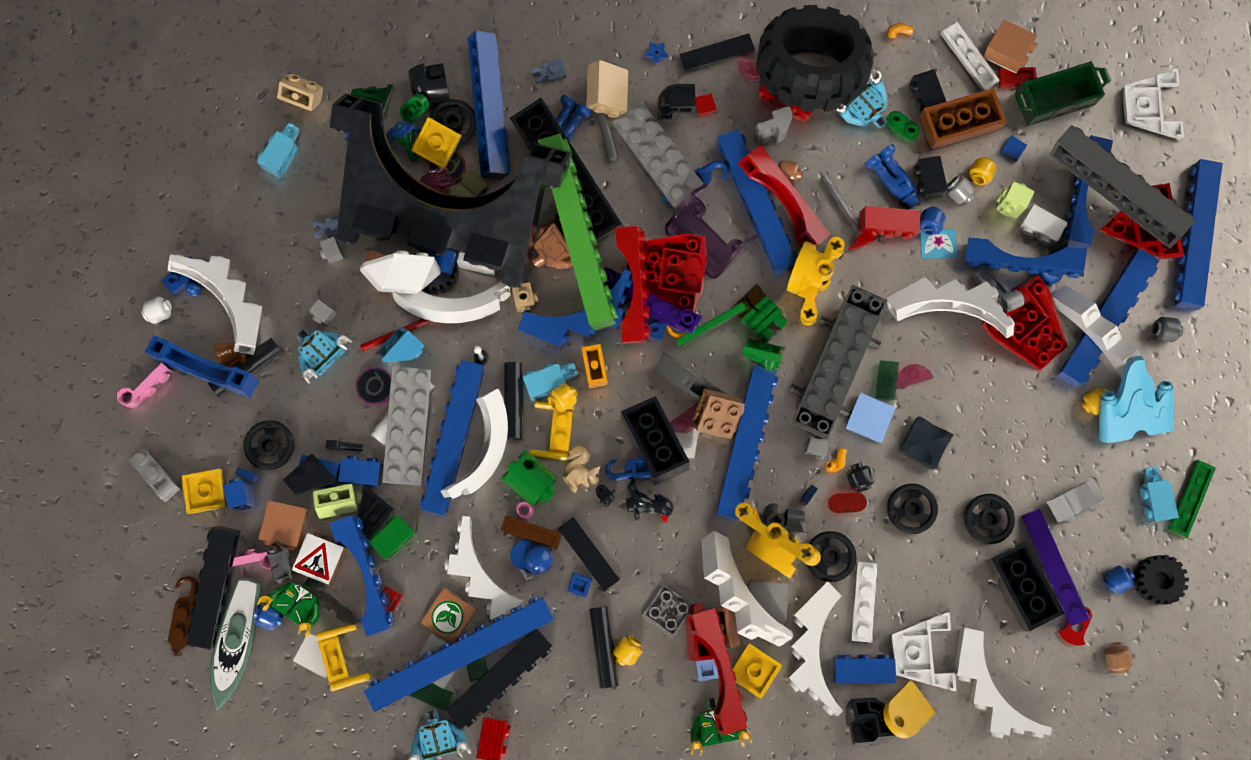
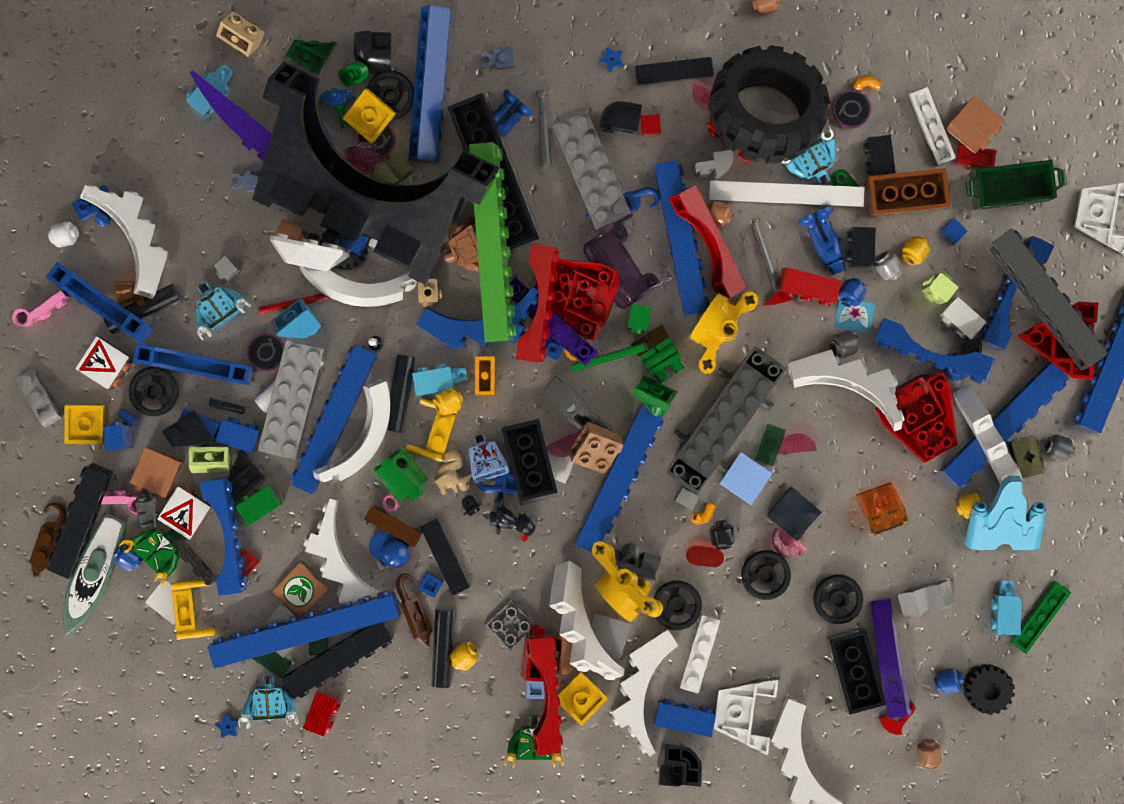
camera: 15 degrees right, 10 degrees up
light grey plate [319,236,344,264] -> none
tan brick [586,60,628,118] -> none
dark blue tile [799,485,818,506] -> none
yellow tile [883,680,936,739] -> none
light grey plate [973,268,1024,313] -> none
none -> piece [75,336,133,390]
none -> blue arch [133,343,254,385]
none -> dark purple slope [190,70,272,161]
none -> reddish brown plate [396,573,432,647]
none -> light blue torso [469,435,509,484]
none -> green brick [626,304,651,335]
none -> white tile [709,181,865,207]
none -> clear pink plate [772,527,807,558]
none -> dark grey head [830,330,860,358]
none -> black tile [832,90,871,129]
none -> clear orange slope [856,482,908,536]
none -> olive brick [1008,436,1044,479]

